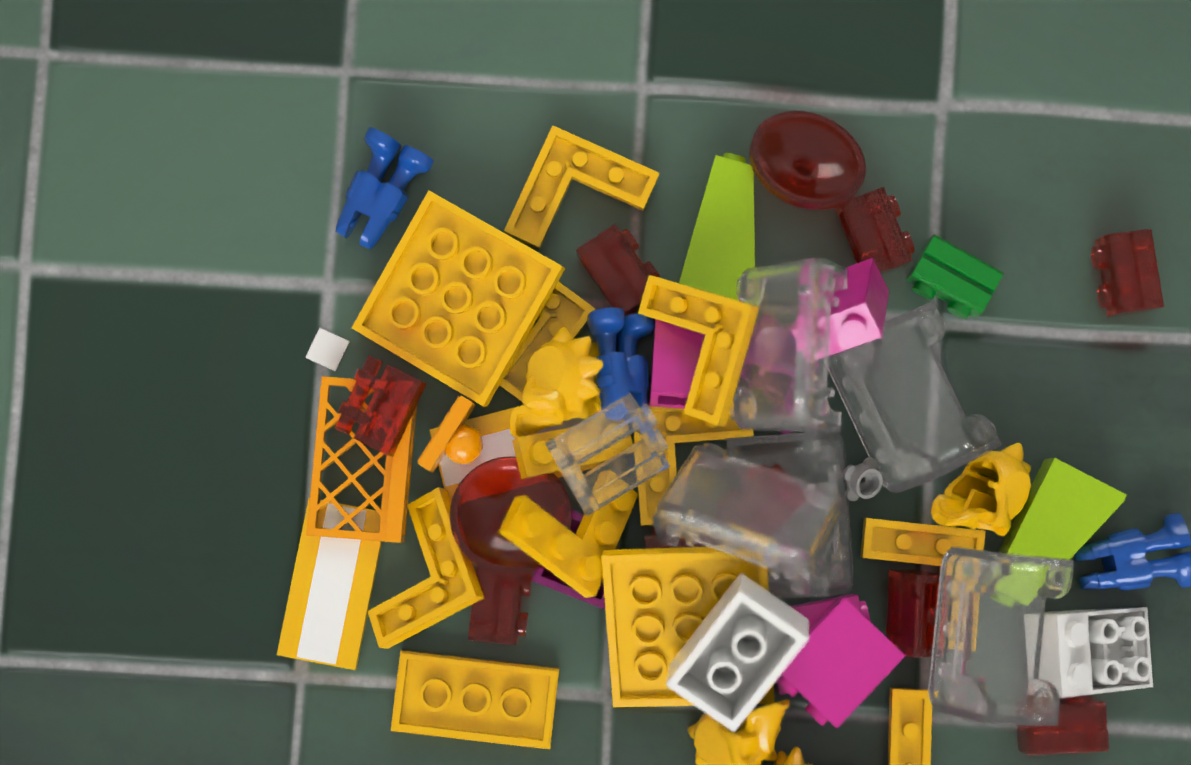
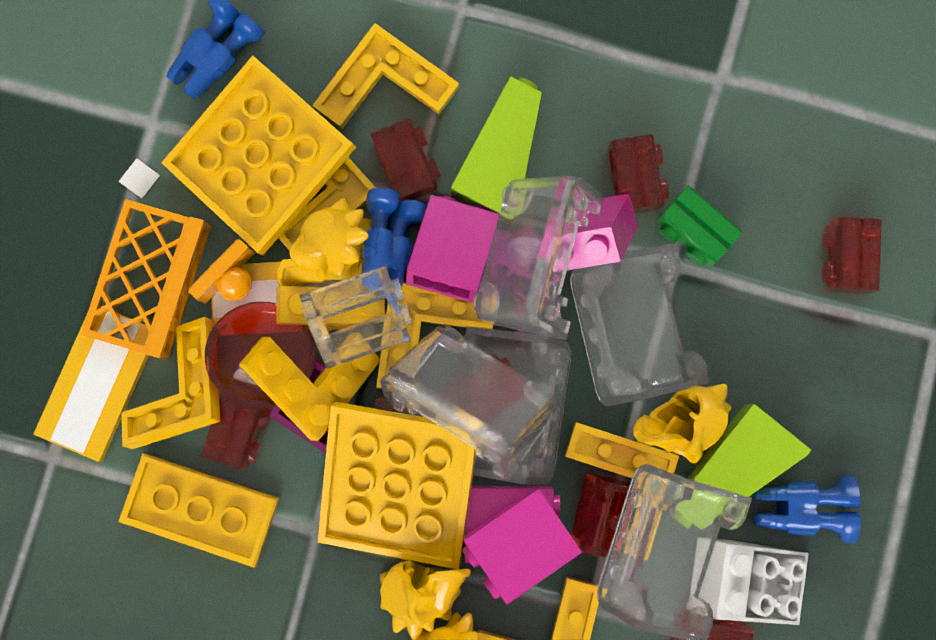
camera: 10 degrees right, 0 degrees up
clear red plate [335,355,427,456] -> none
yellow plate [638,275,759,426] -> none
white brick [666,573,809,732] -> none
clear red dish [749,111,866,210] -> none
light grey plate [843,457,883,501] -> none

